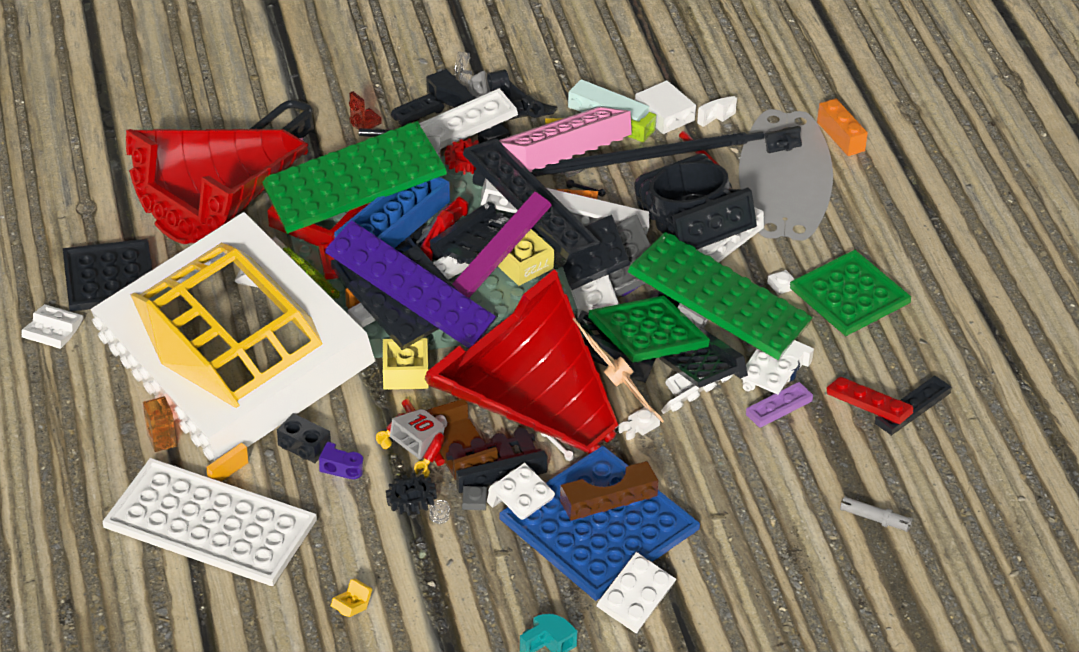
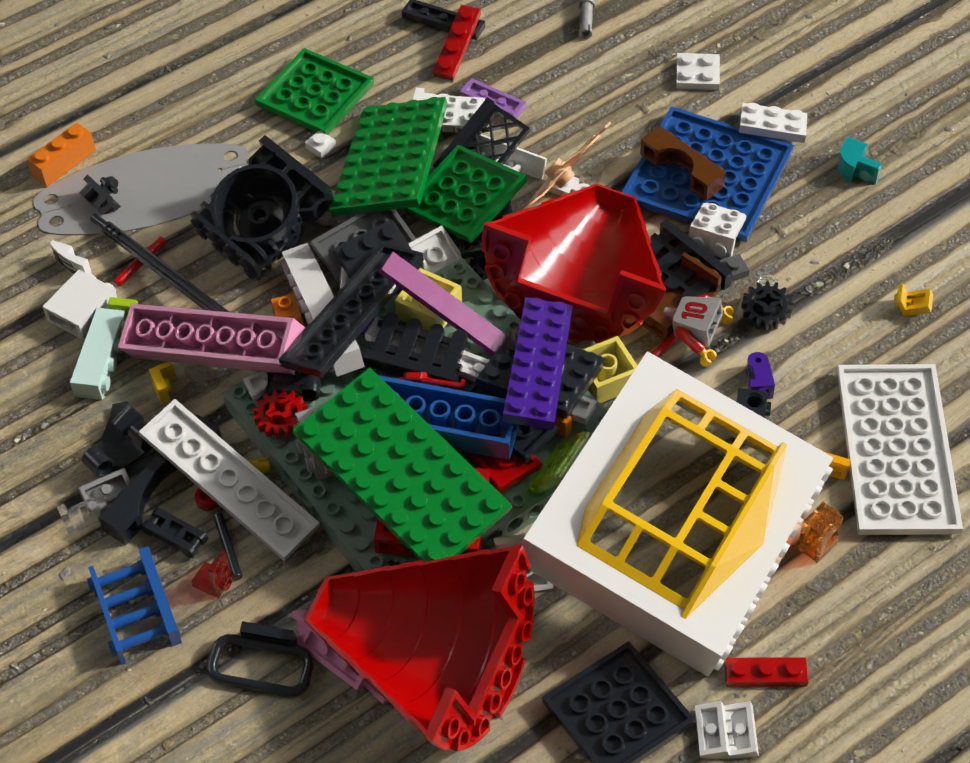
camera: 110 degrees left, 10 degrees up
none -> blue fence [87,546,182,665]
none -> white plate [676,53,720,90]
none -> red plate [724,657,809,687]

